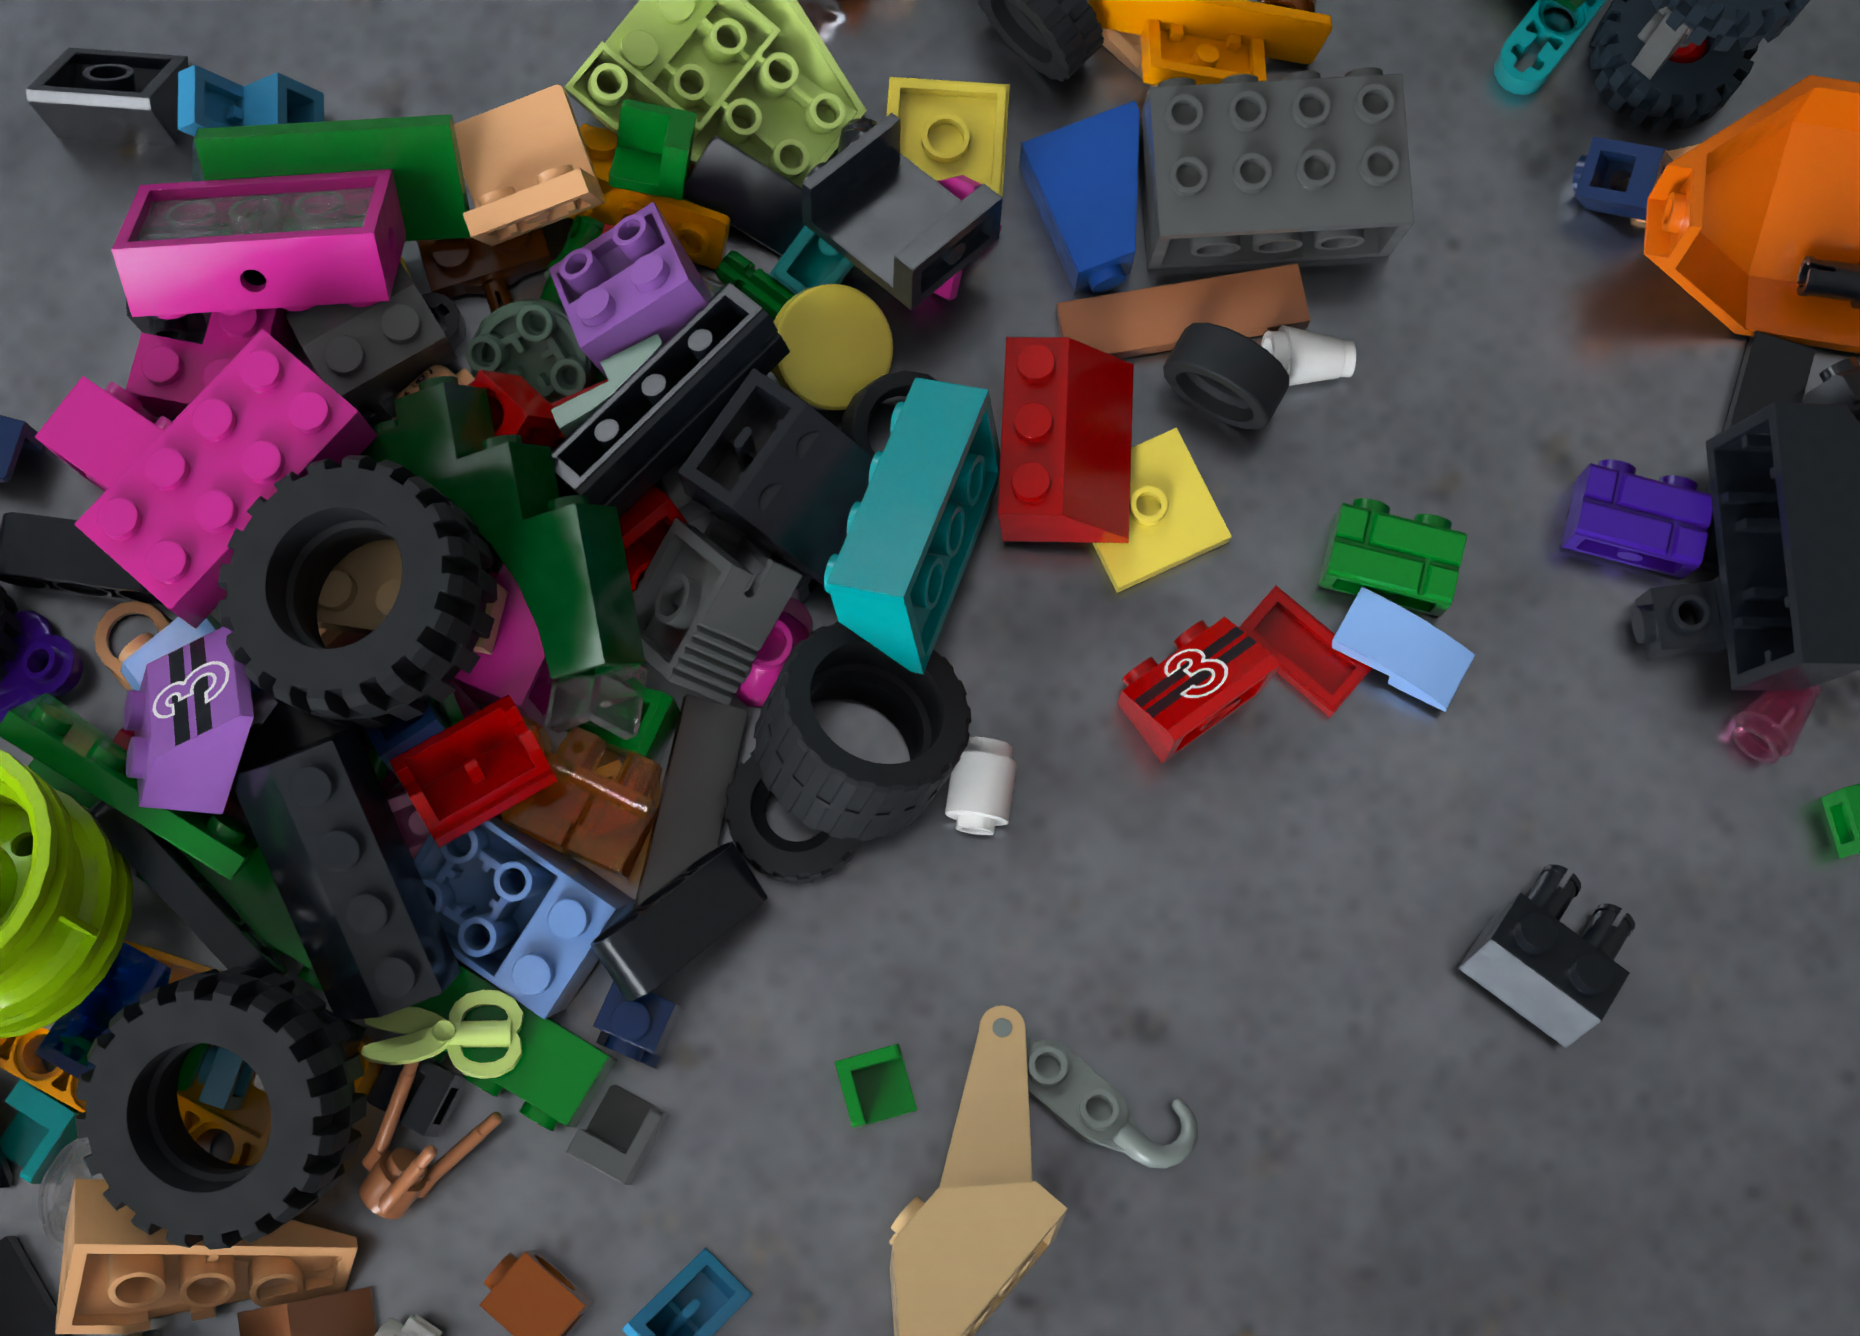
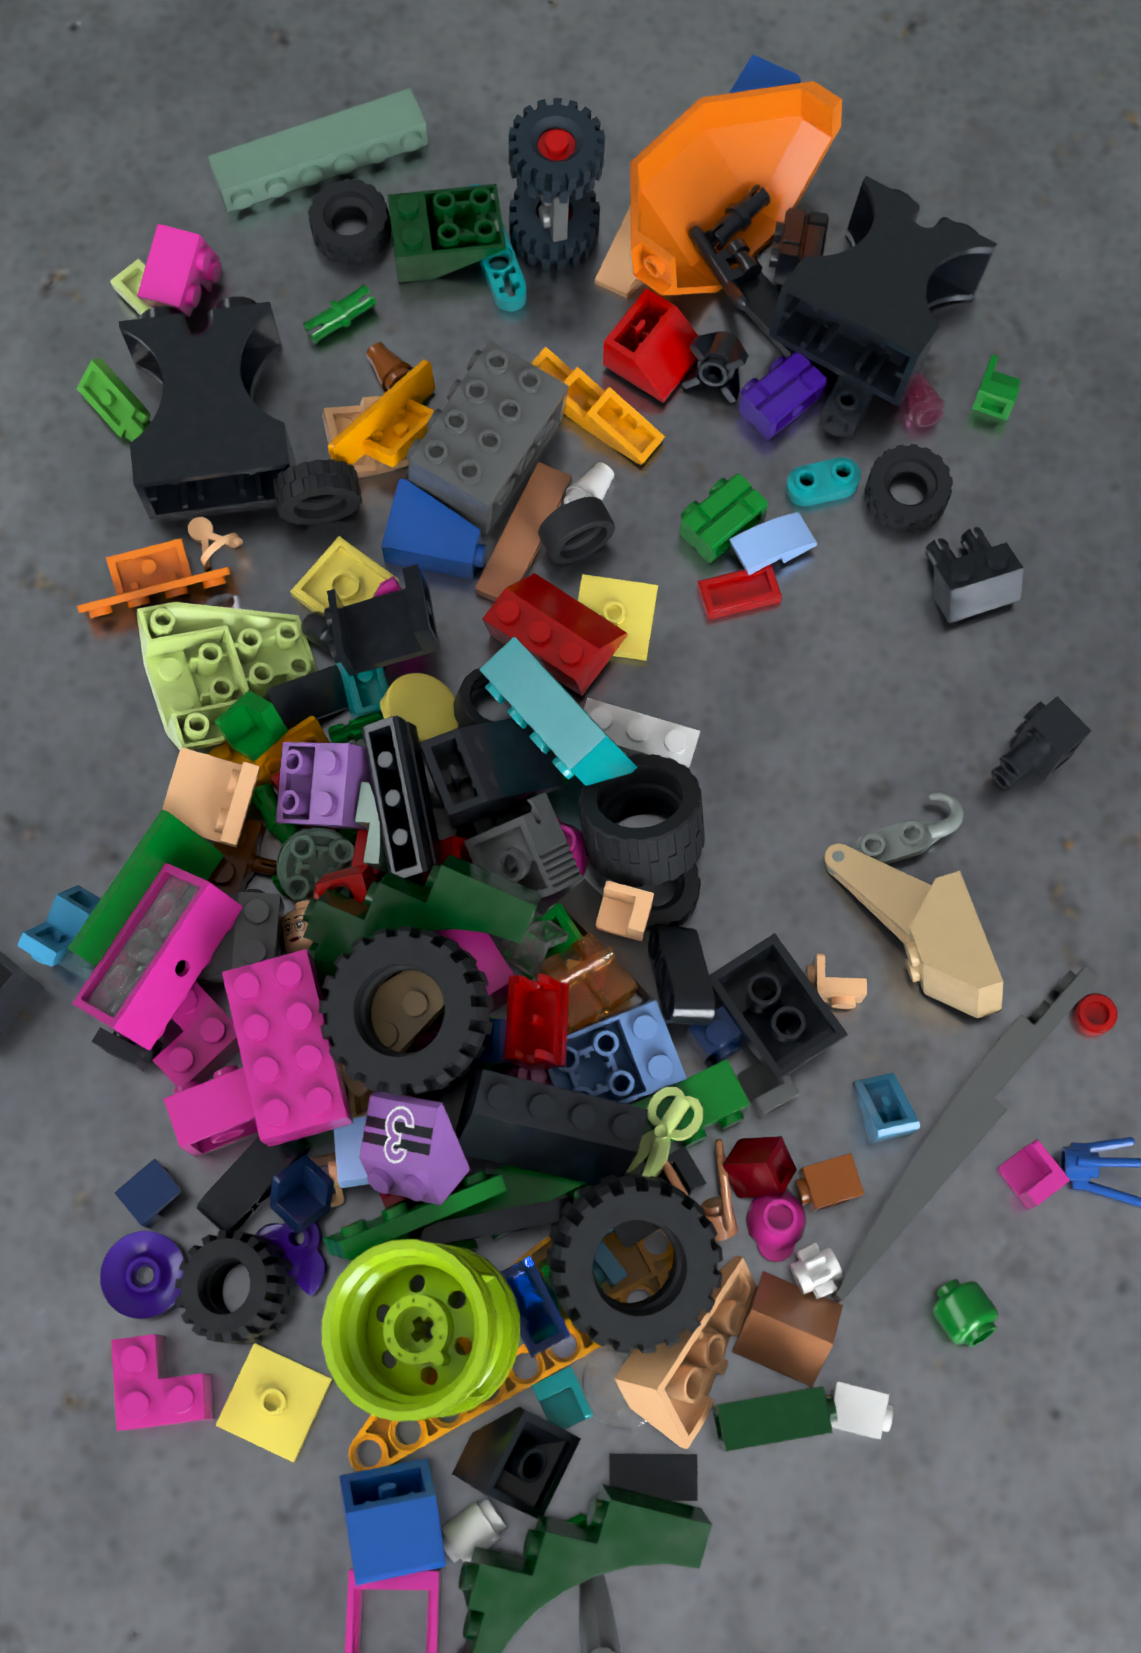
camera: 55 degrees left, 5 degrees down
green panel [835,1043,917,1129] -> none
white brick [945,737,1017,835] -> none
red slope [1117,617,1281,763] -> none
dark blue brick [1572,136,1674,221] -> none
none -> dark blue panel [270,1154,334,1234]
none -> light orange slope [531,346,665,465]
none -> white plate [584,698,700,768]
none -> light nougat panel [595,881,654,942]
none -> red slope [603,288,698,403]
none -> black brick [682,331,749,403]
none -> black piece [689,225,762,309]
none -> black slope [709,933,848,1082]
none -> dark red panel [722,1136,797,1198]
none -> dark pink piece [745,1188,807,1262]
none -> teal plate [786,457,861,506]
none -> light nougat bracket [805,953,867,1009]
none -> black tyre [865,444,953,533]
none -> black brick [991,696,1091,790]

